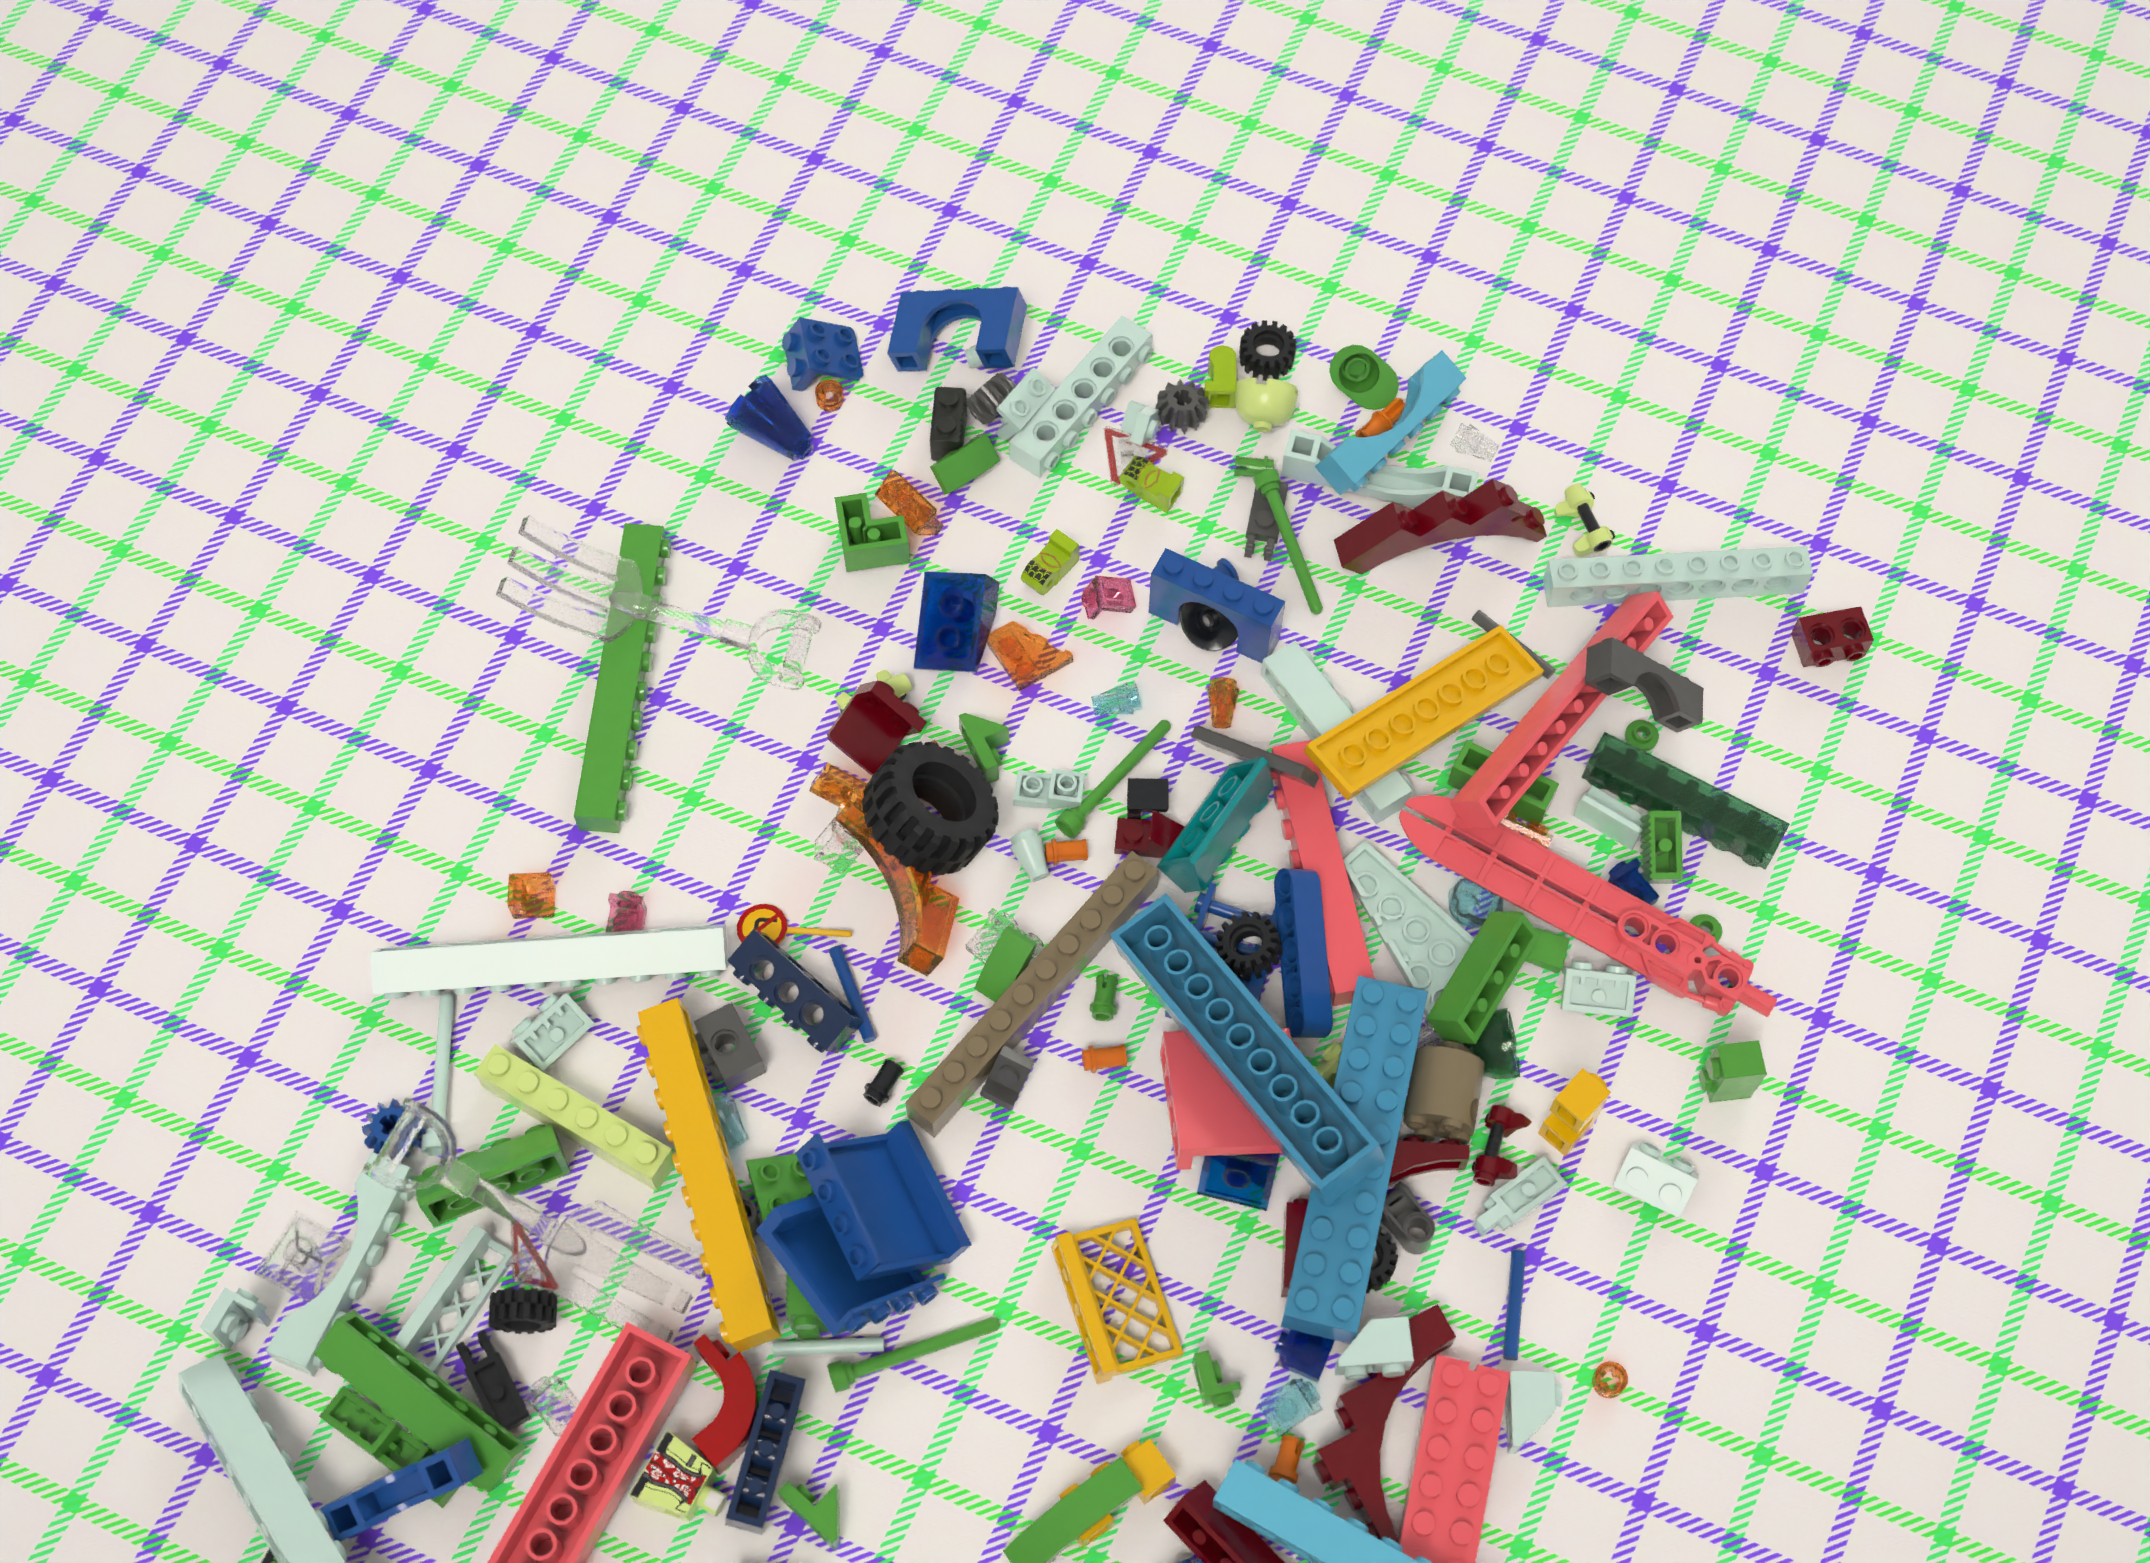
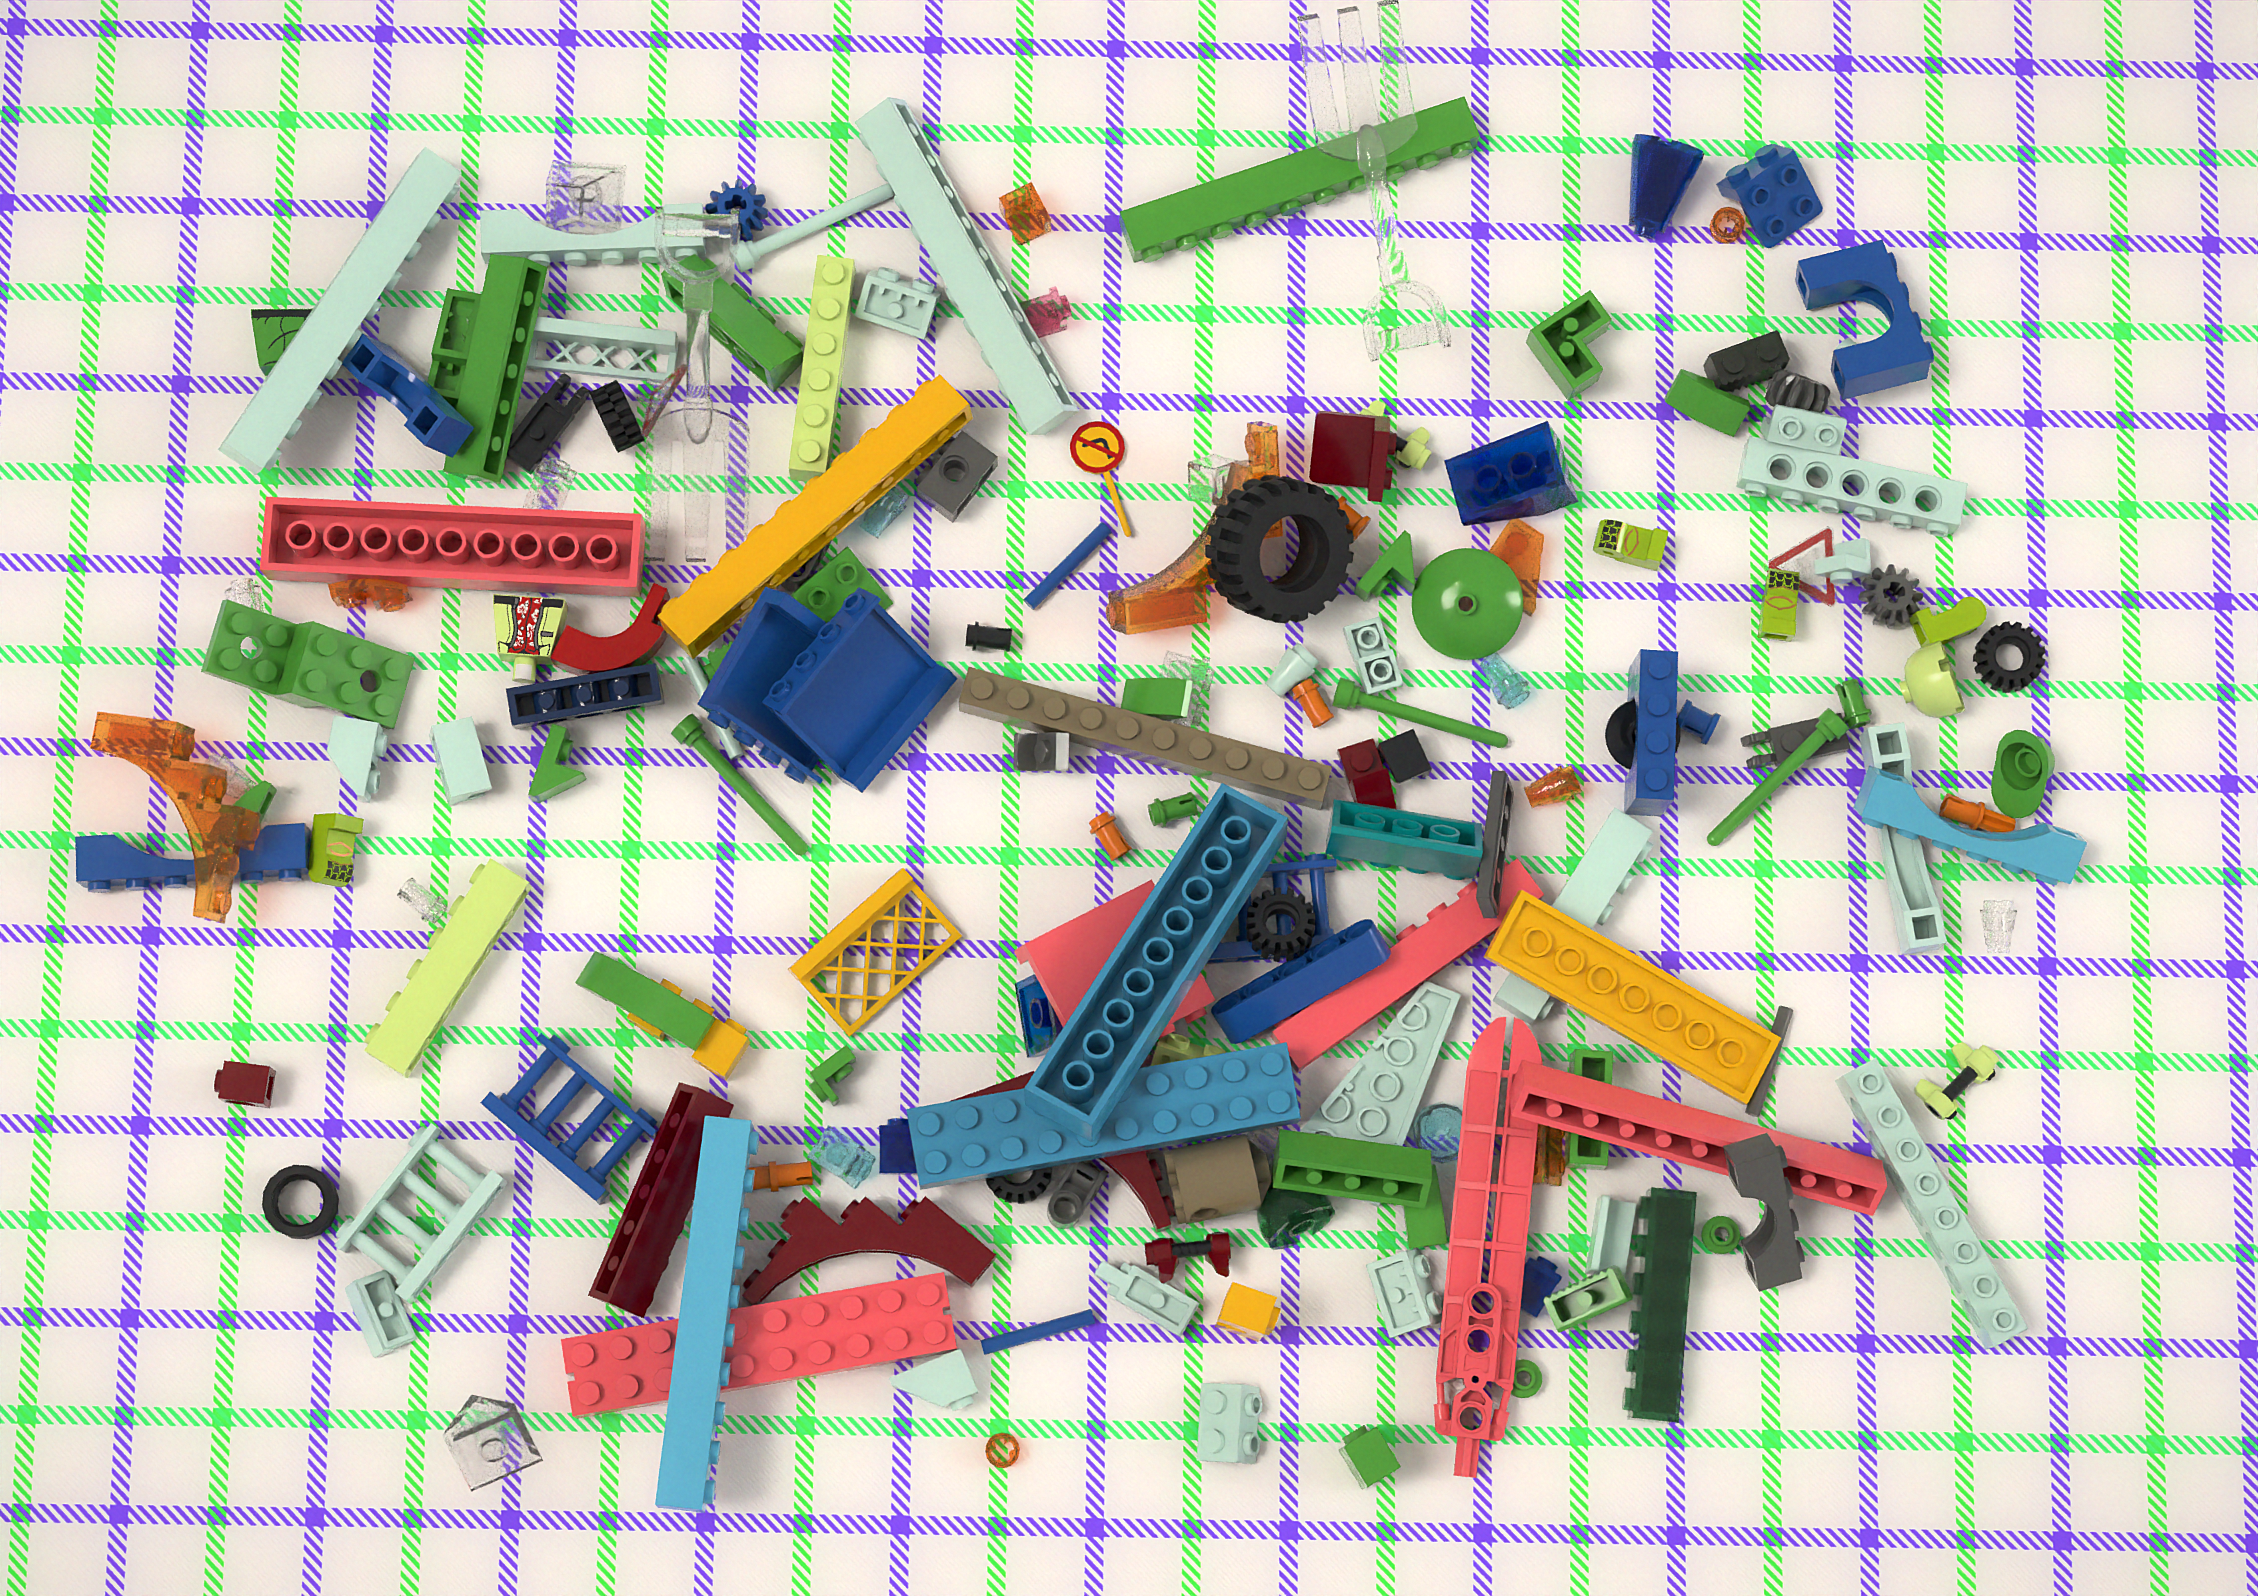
camera: 60 degrees right, 15 degrees up
light aqua bracket [199,1287,272,1350] -> none
dark blue brick [727,929,864,1053] -> none
clear orange bracket [874,470,944,535] -> none
clear pink bracket [1081,575,1136,619] -> none
dark red arch [1334,478,1547,575] -> none
light aqua slope [1334,1316,1414,1380] -> none
dark red brick [1791,606,1874,667] -> none
none -> bright green dish [1411,548,1524,660]

